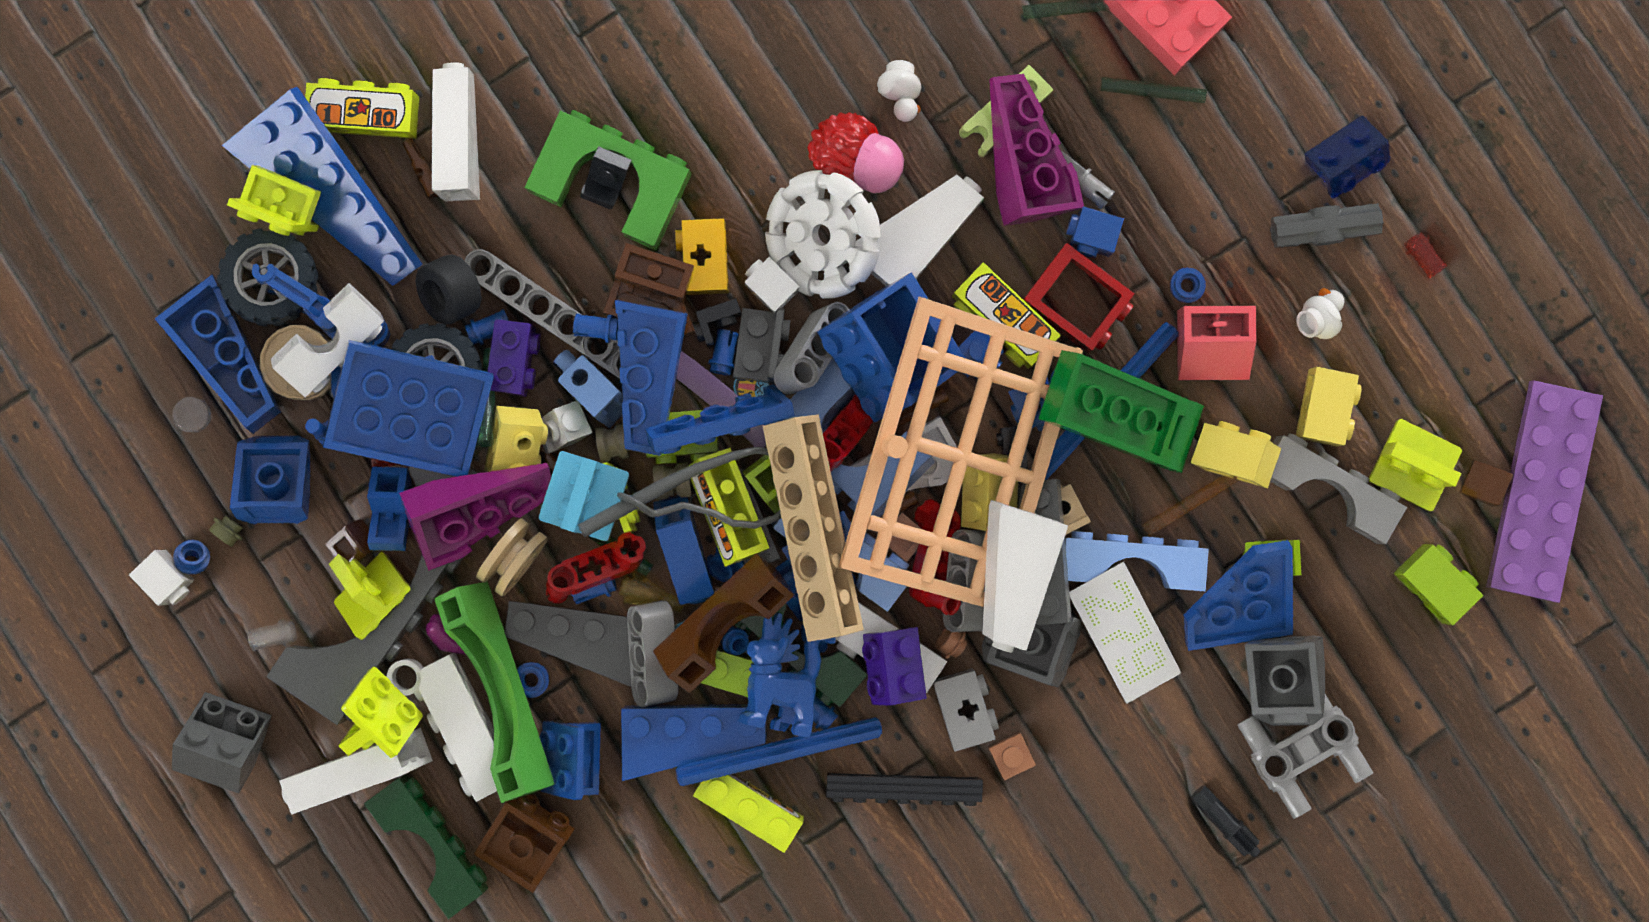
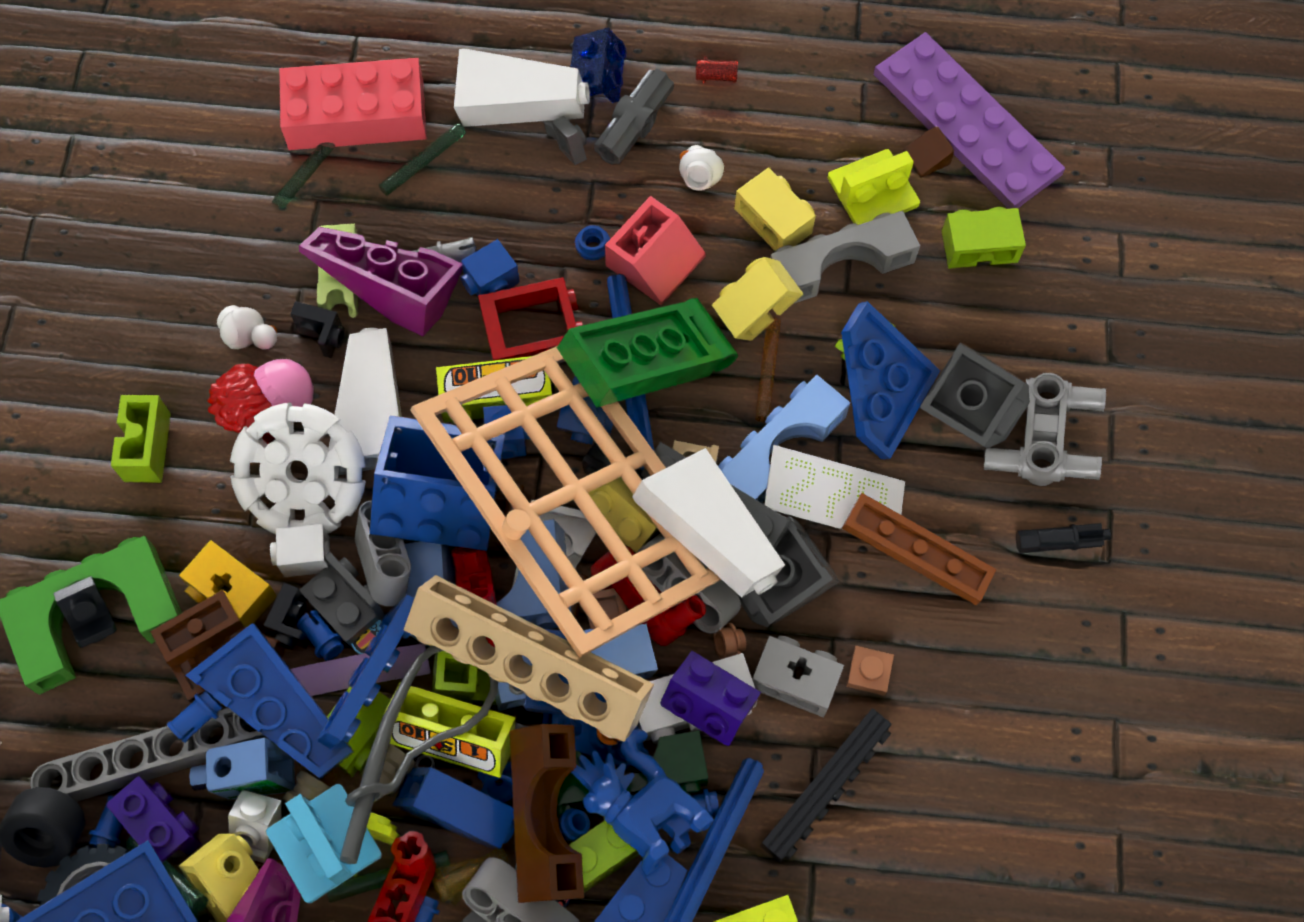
camera: 50 degrees left, 20 degrees down
none -> lime brick [111,395,171,483]
none -> black bracket [290,301,345,358]
none -> white slope [454,49,590,127]
none -> dark grey plate [543,116,587,165]
none -> dark orange plate [841,493,997,605]

